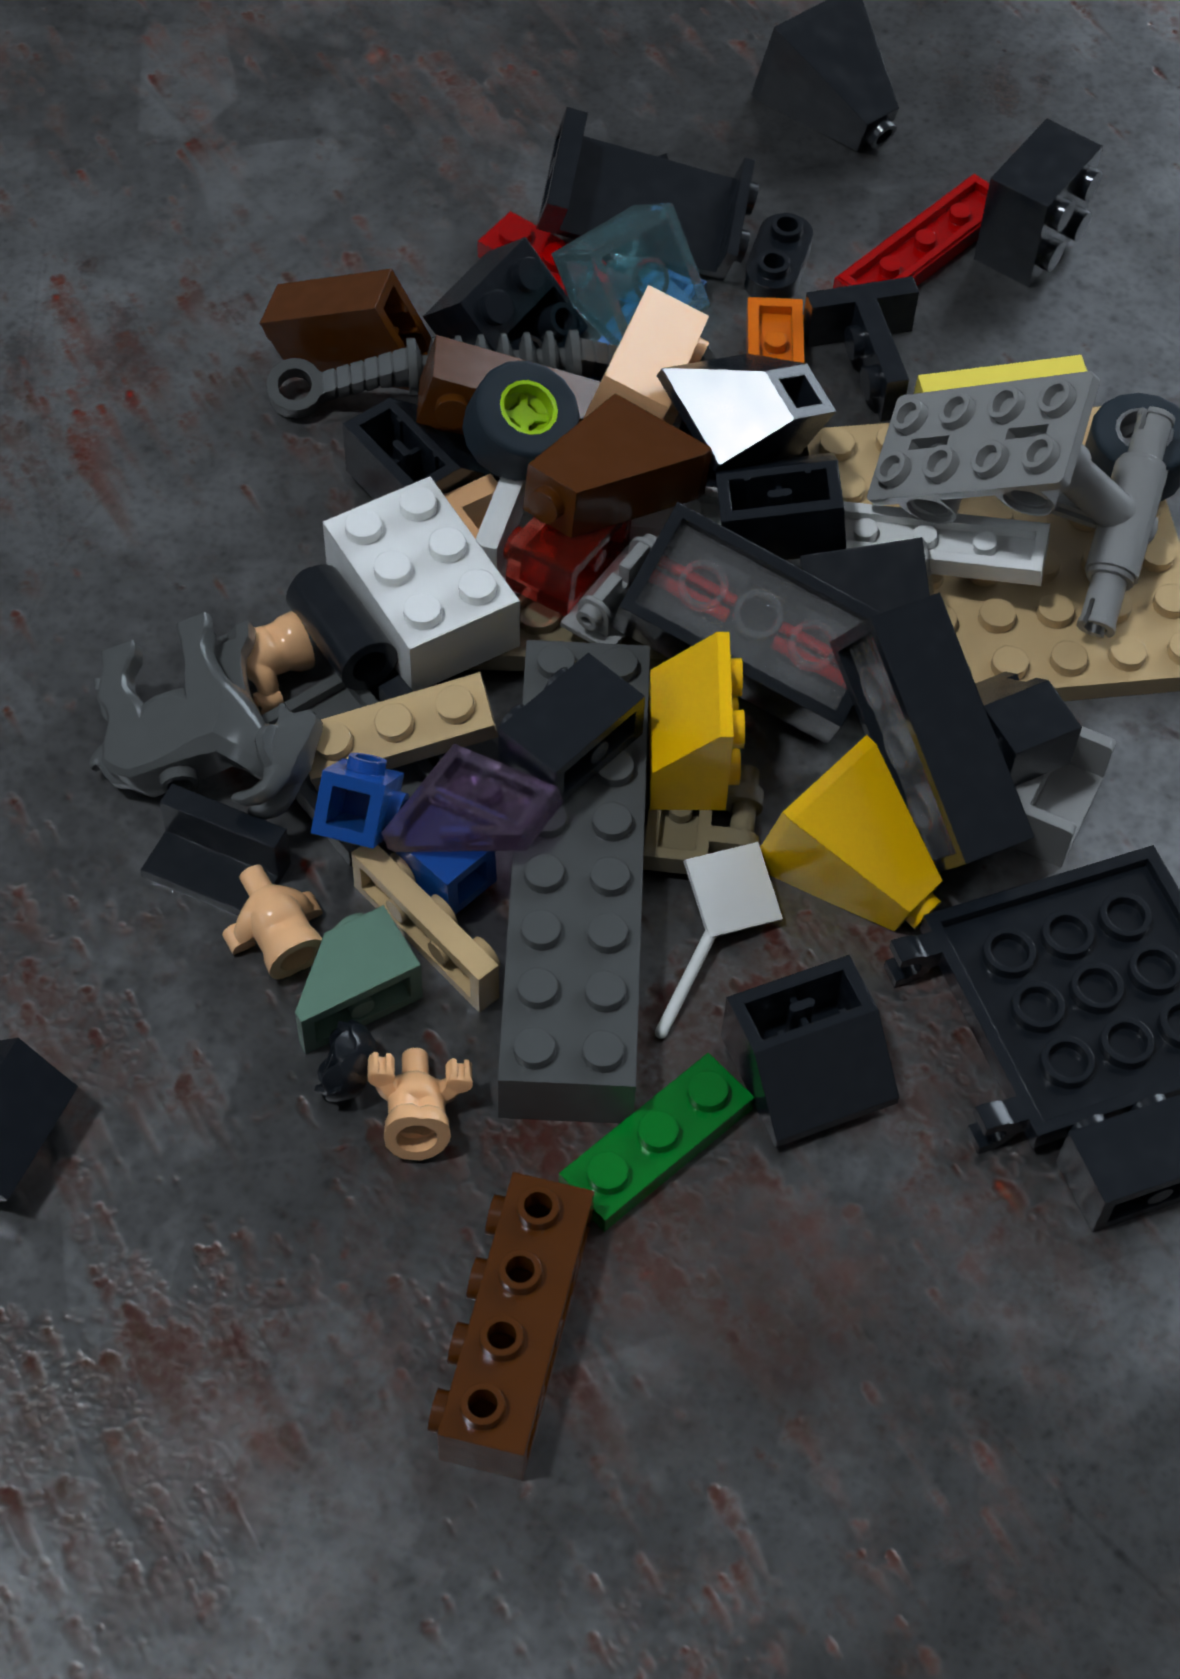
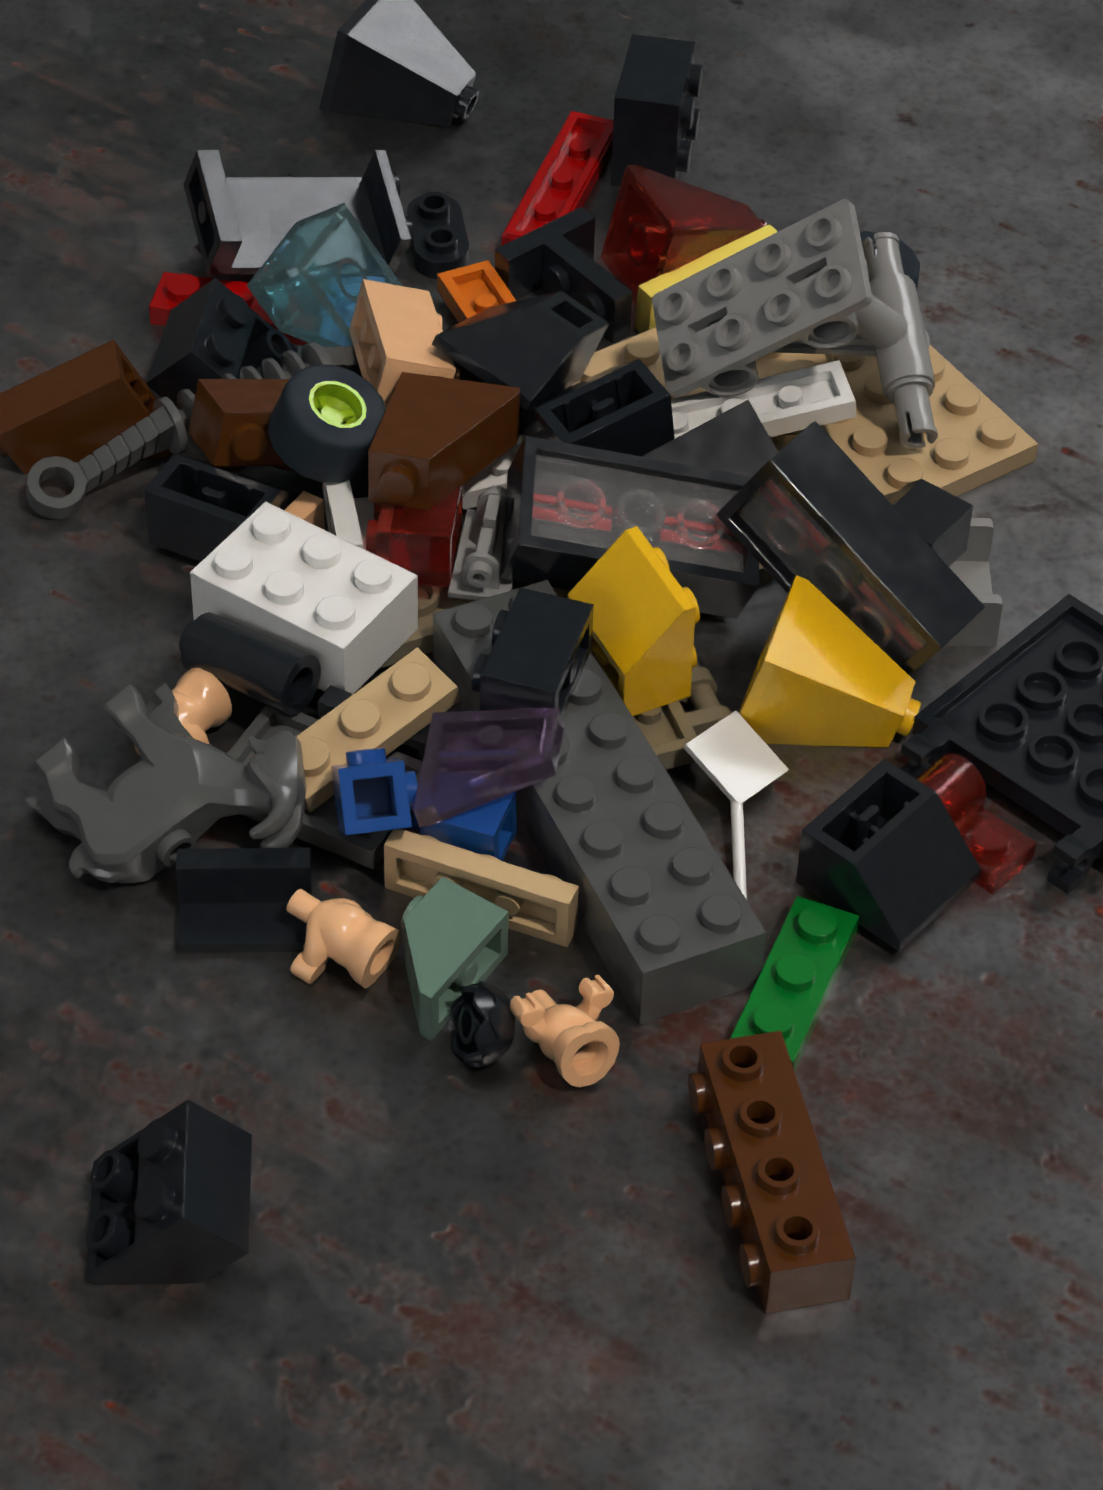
camera: 25 degrees left, 10 degrees down
none -> clear red slope [600,165,767,306]
none -> clear red plate [915,753,1036,895]

